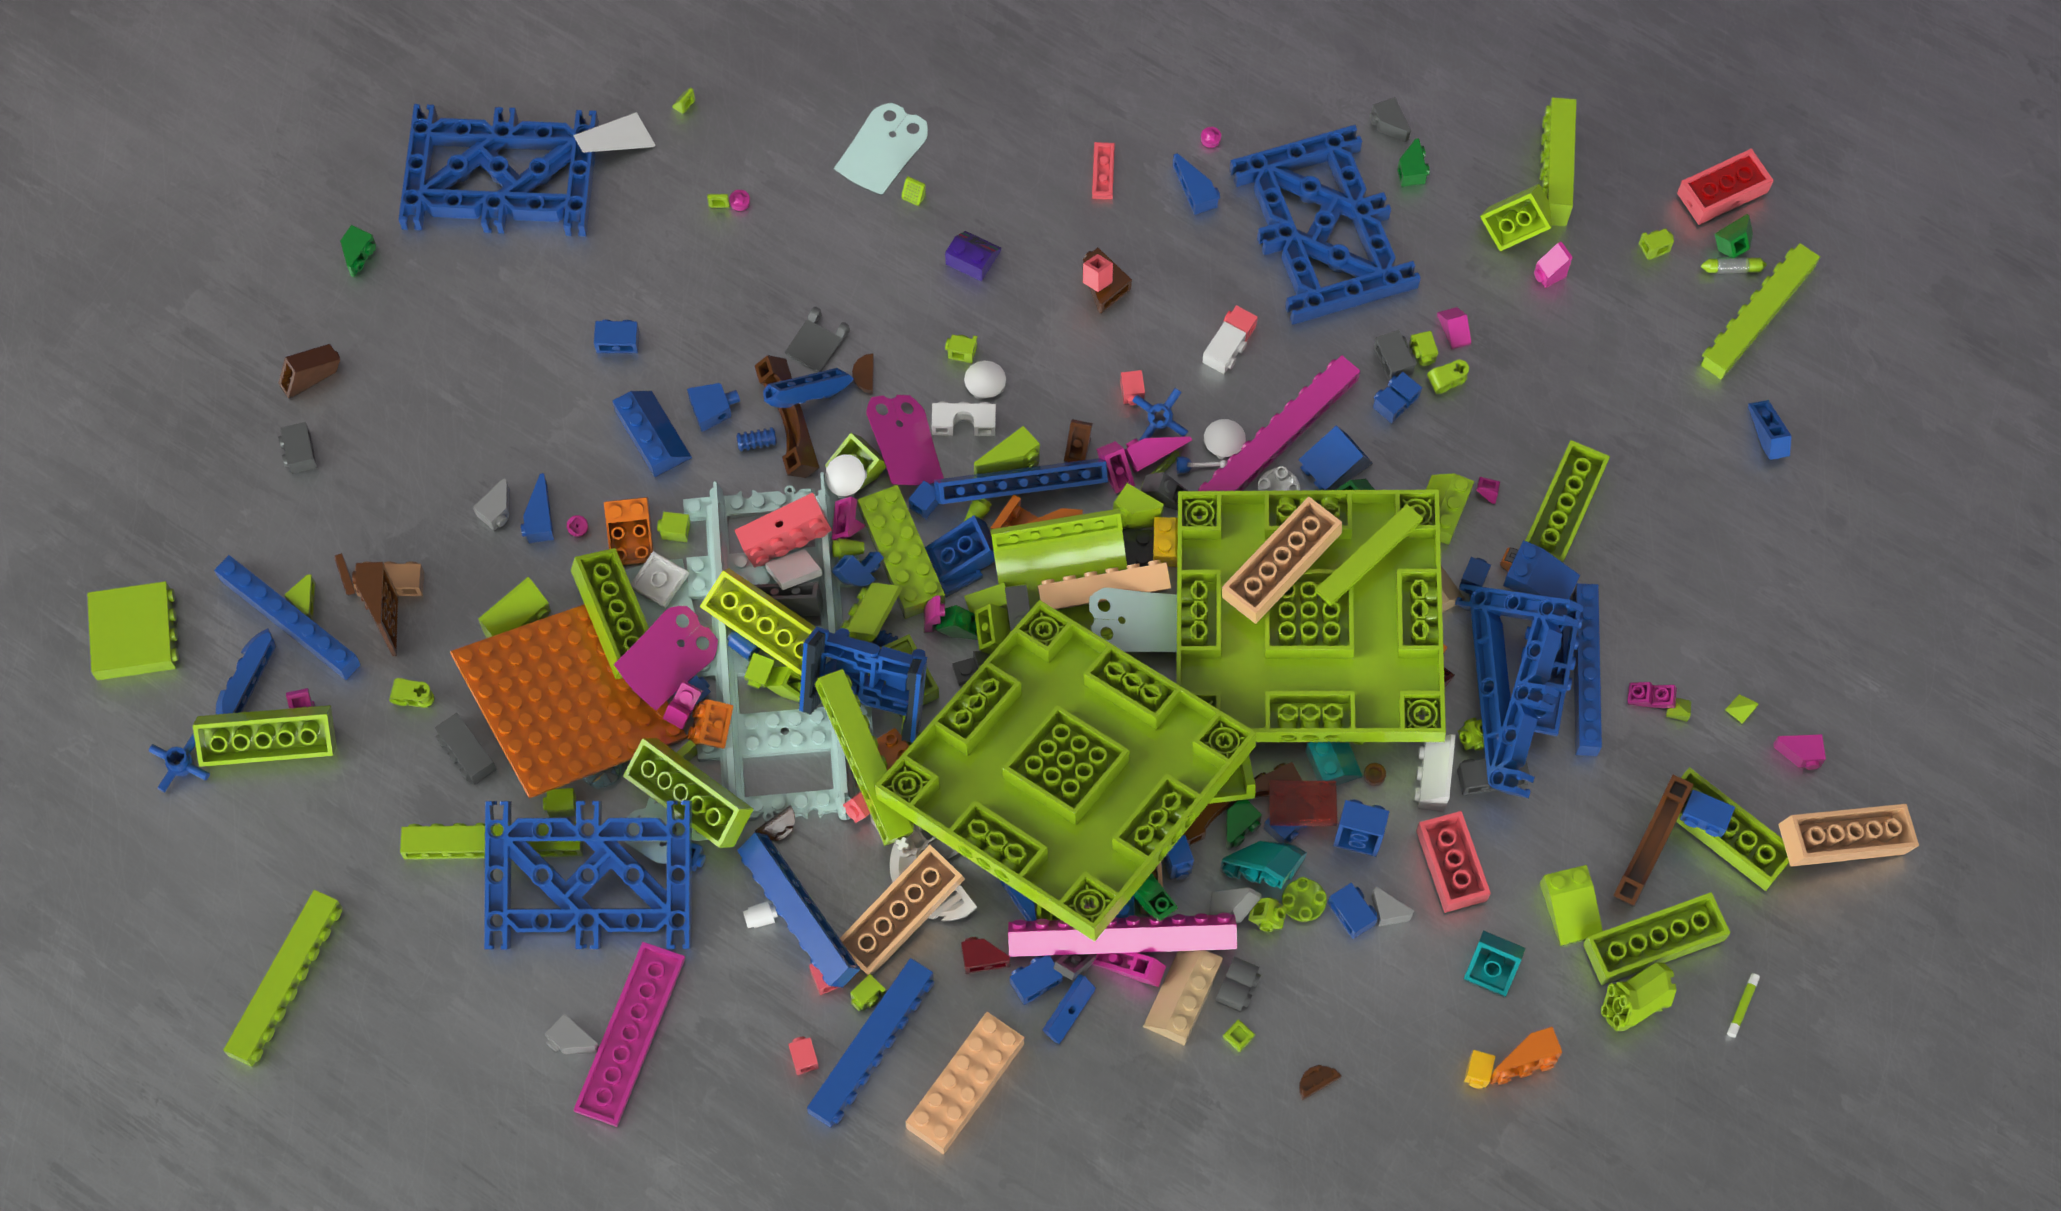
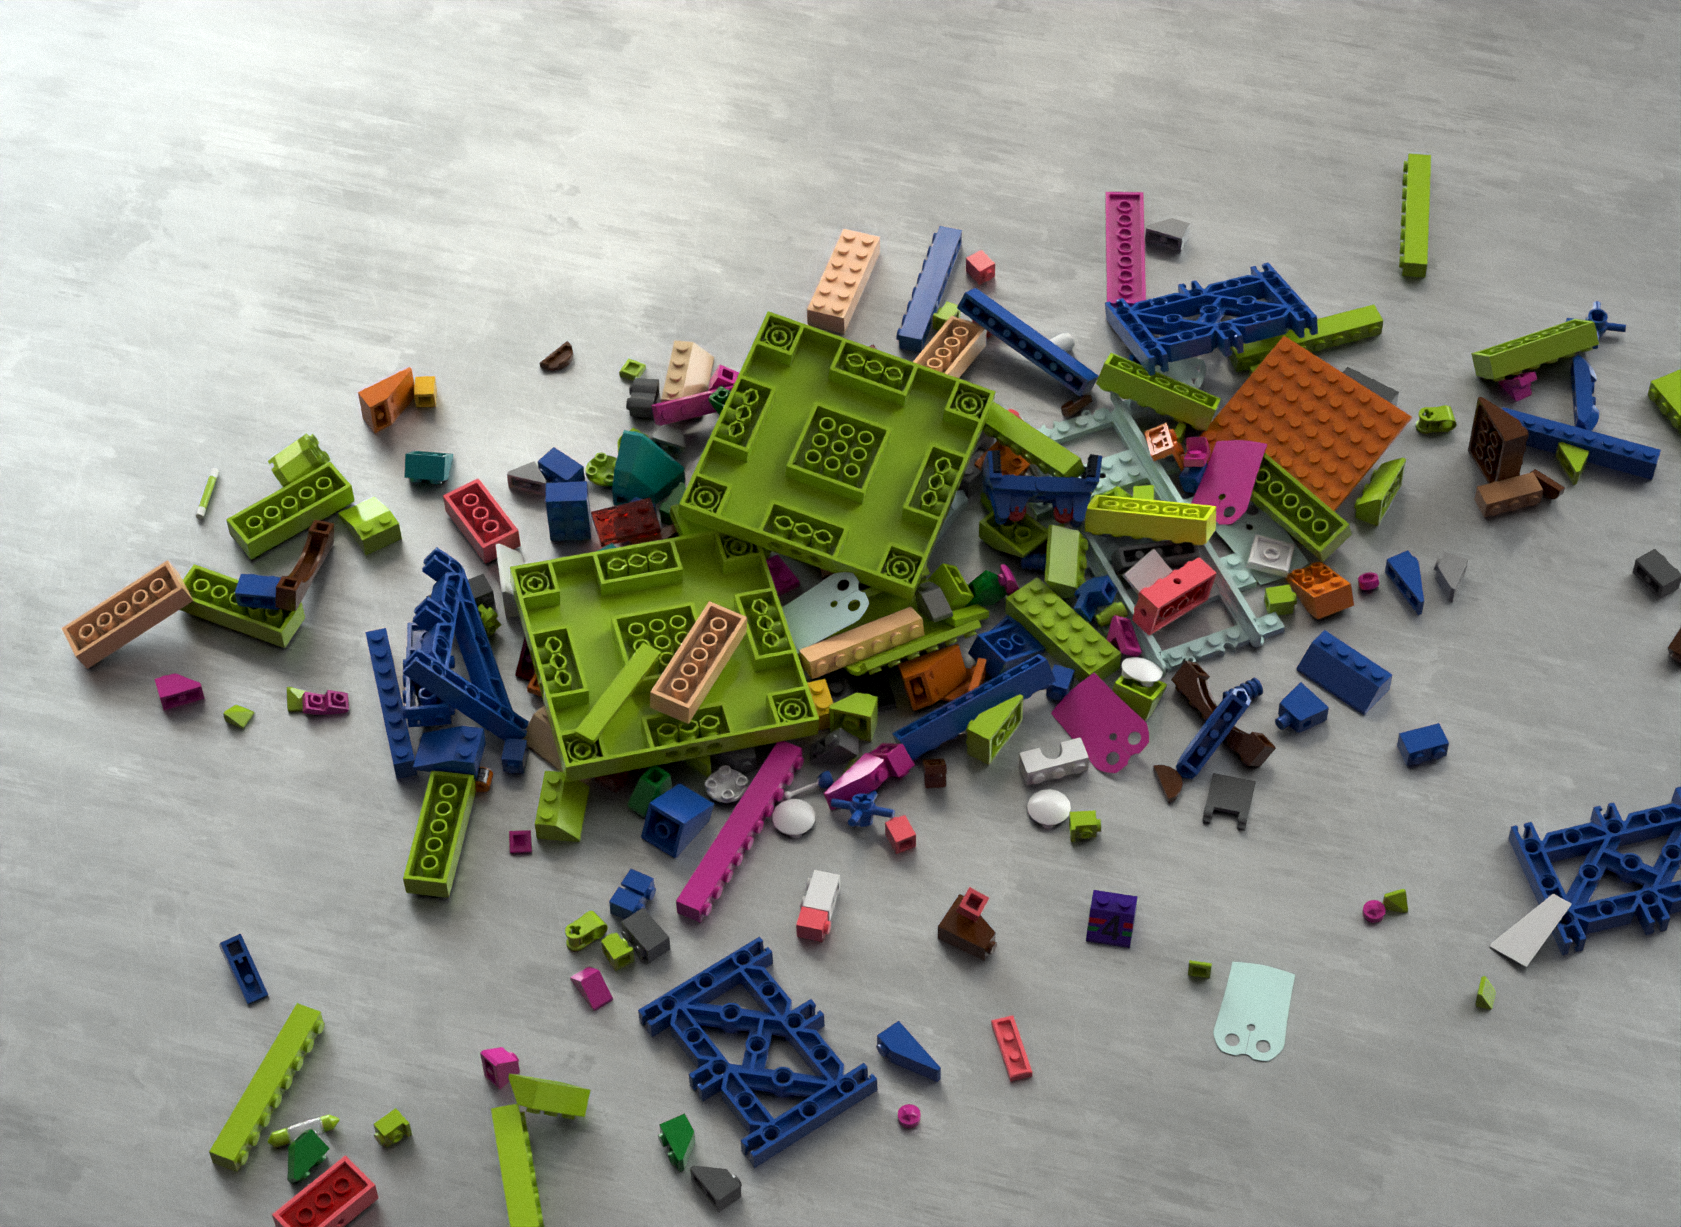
camera: 165 degrees right, 15 degrees down
dark grey slope [952,651,990,686] -> none

